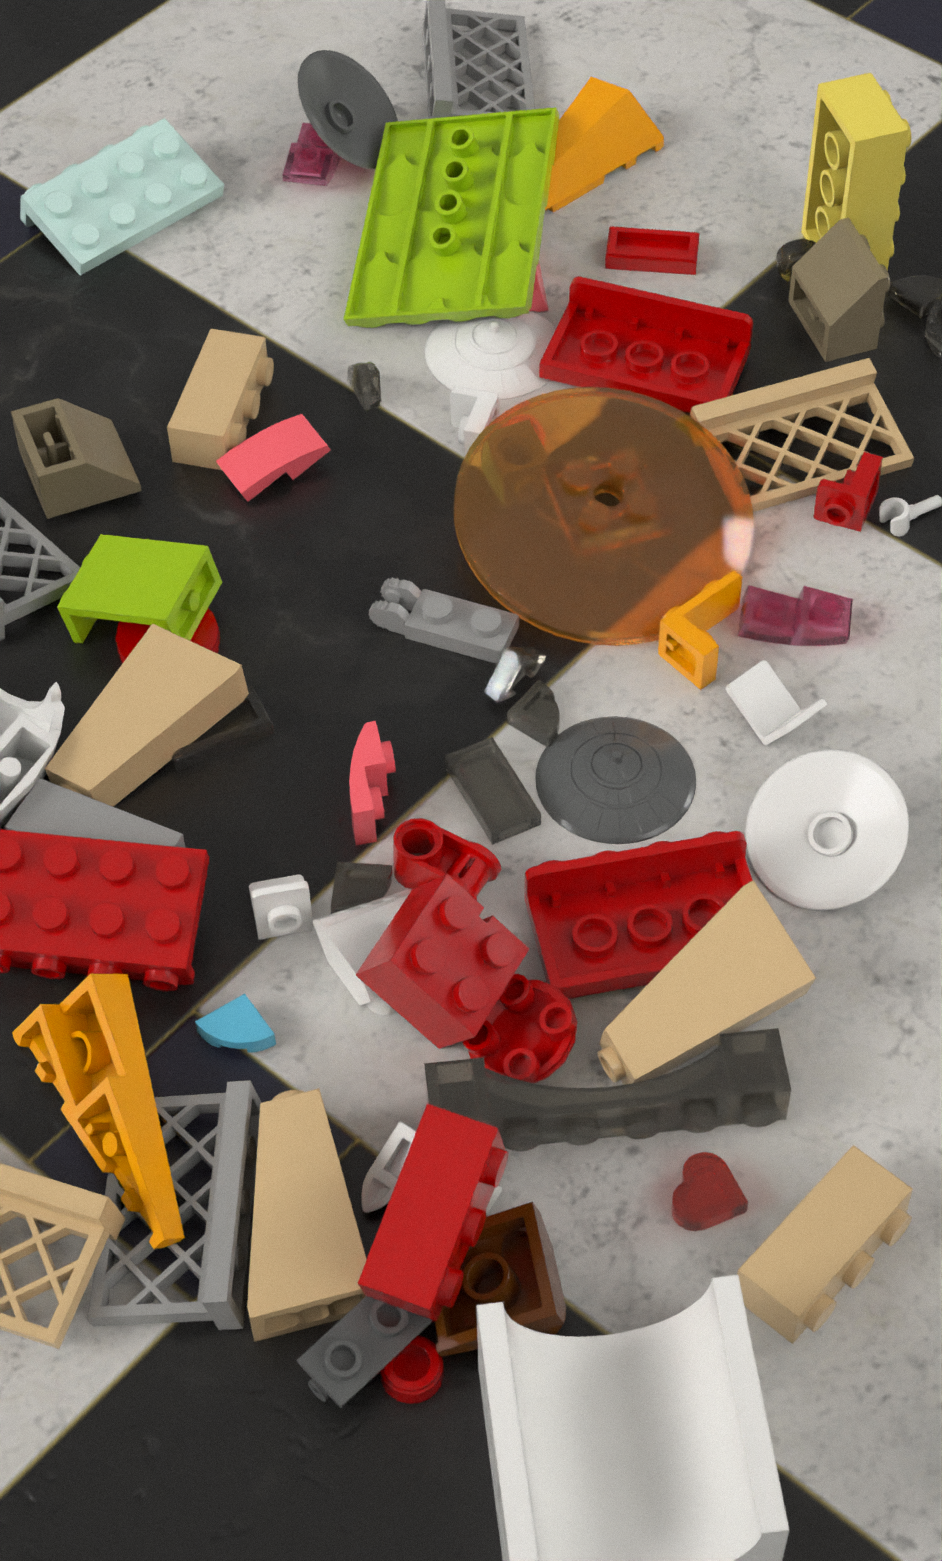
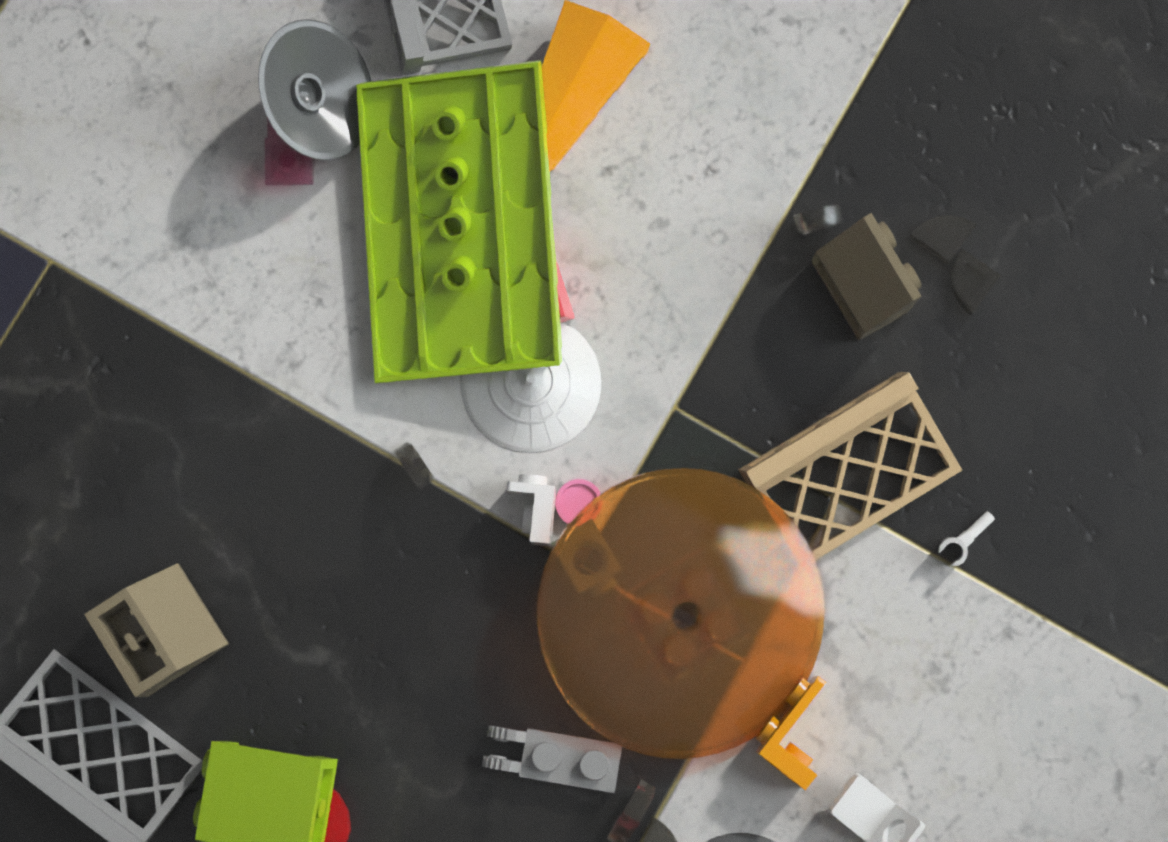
camera: 10 degrees left, 30 degrees up
light aqua bracket [20,118,224,276] -> none
tan brick [167,329,274,470] -> none
coral slope [216,414,331,502] -> none
red bracket [539,276,753,413] -> none
red tile [605,226,700,275] -> none
clear pink slope [738,585,853,646] -> none
light yellow brick [801,72,911,271] -> none
red bracket [813,452,883,532] -> none

